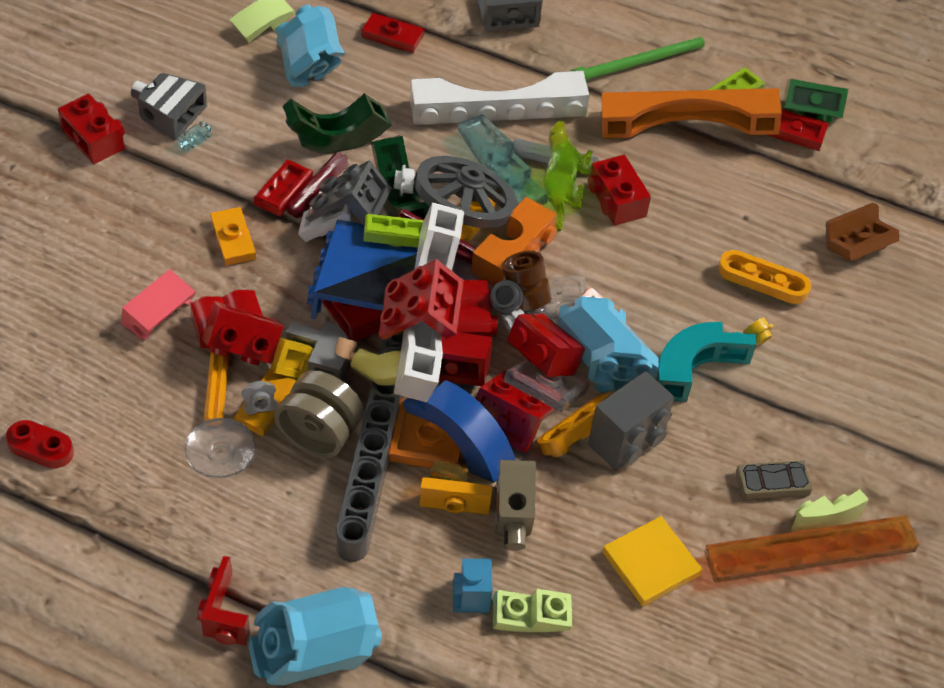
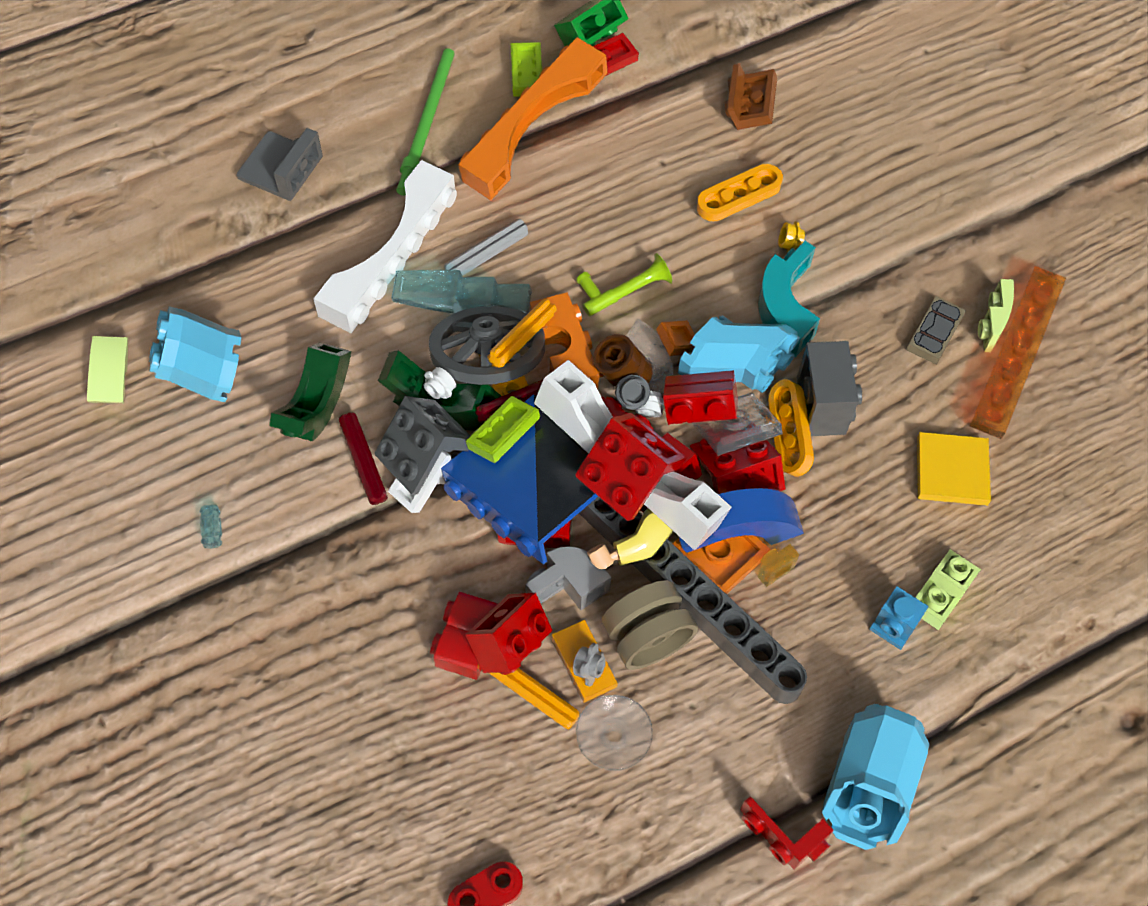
camera: 50 degrees left, 10 degrees up
red brick [57,93,125,165] -> none
coral hinge [121,269,196,341] -> none
dark grey torso [131,73,207,141] -> none
light orange plate [210,207,256,266] -> none
red plate [254,159,313,216] -> none
yellow tile [270,338,314,378] -> none
red plate [361,13,424,53] -> none
light orange plate [419,477,493,515] -> none
dark tan torso [495,460,536,551] -> none
clear neon green animal [542,121,592,232] -> none
red brick [587,154,651,226] -> none
none -> light orange axle [487,299,557,368]
none -> lime piece [576,253,673,317]

